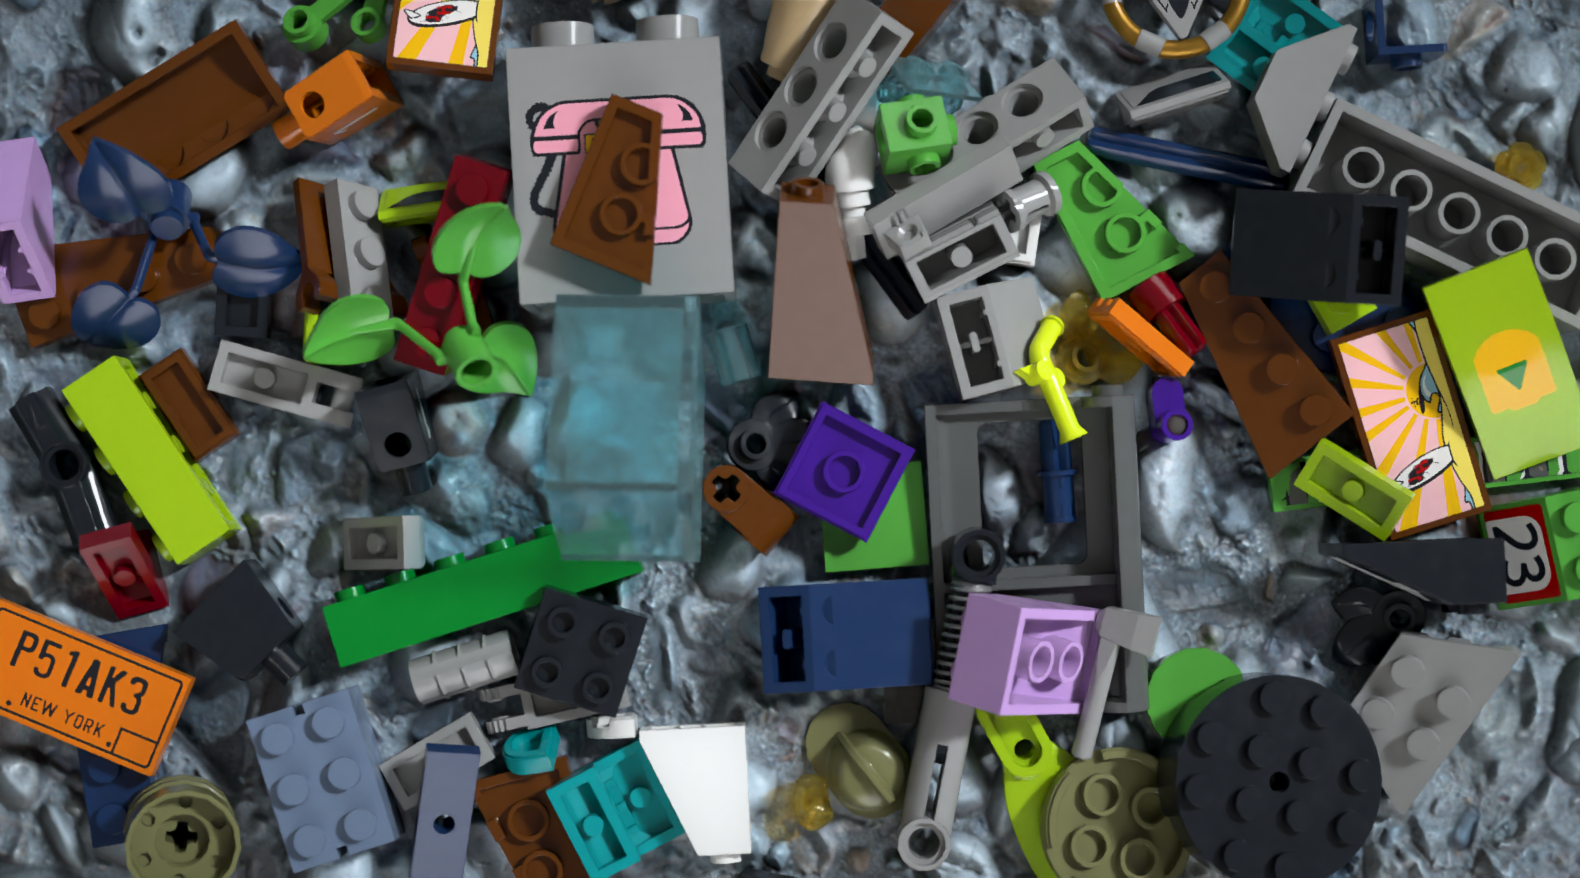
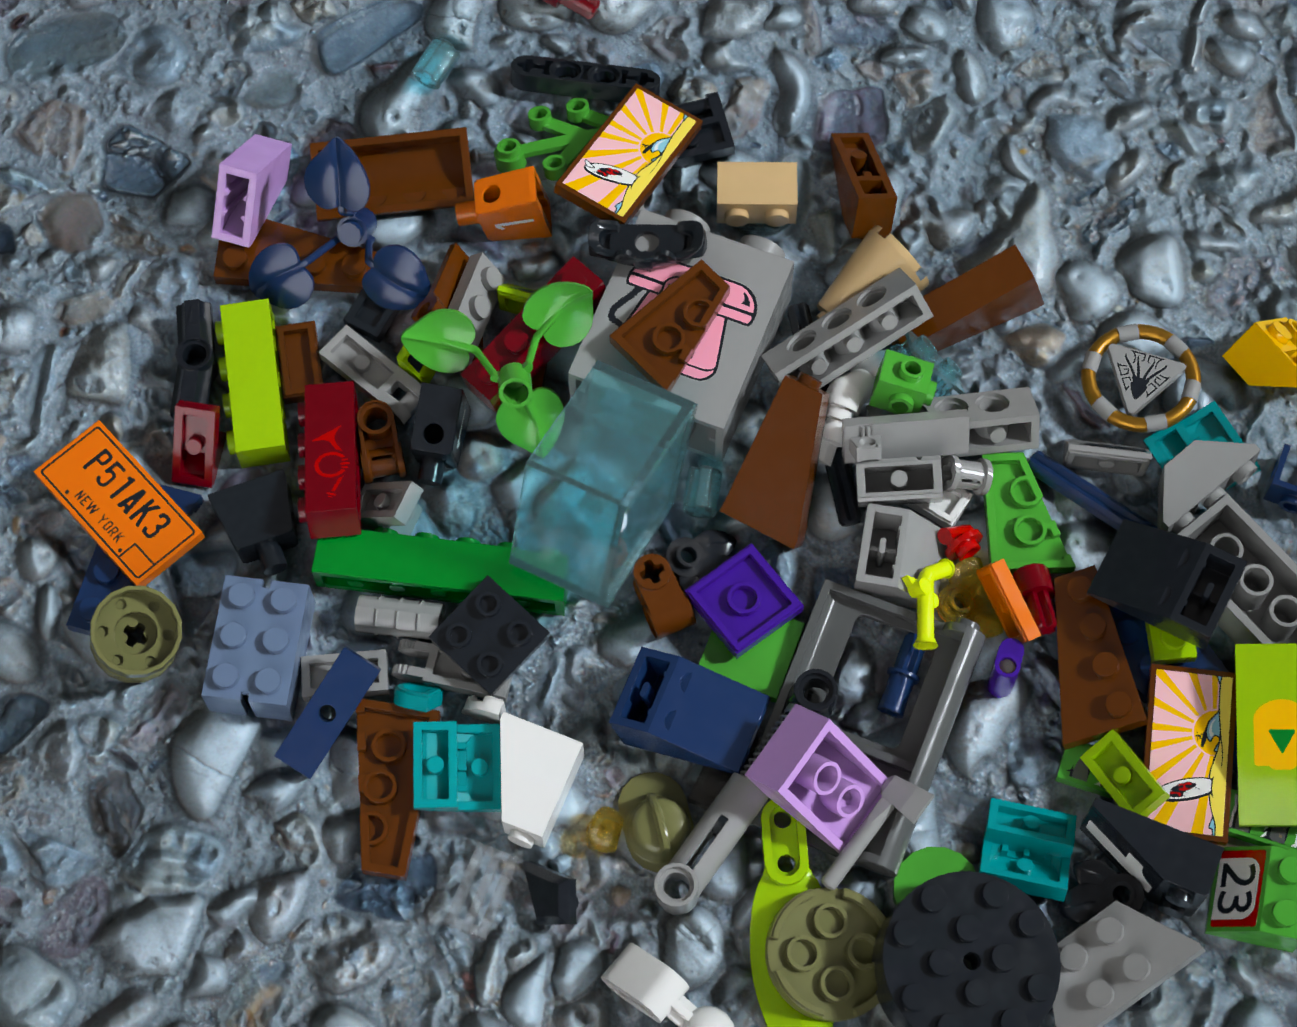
camera: 25 degrees right, 20 degrees down
none -> dark red brick [297,381,361,539]
none -> reddish brown piece [357,400,407,484]
none -> black piece [588,220,707,270]
none -> red plate [937,524,983,562]
none -> teal slope [978,798,1077,902]

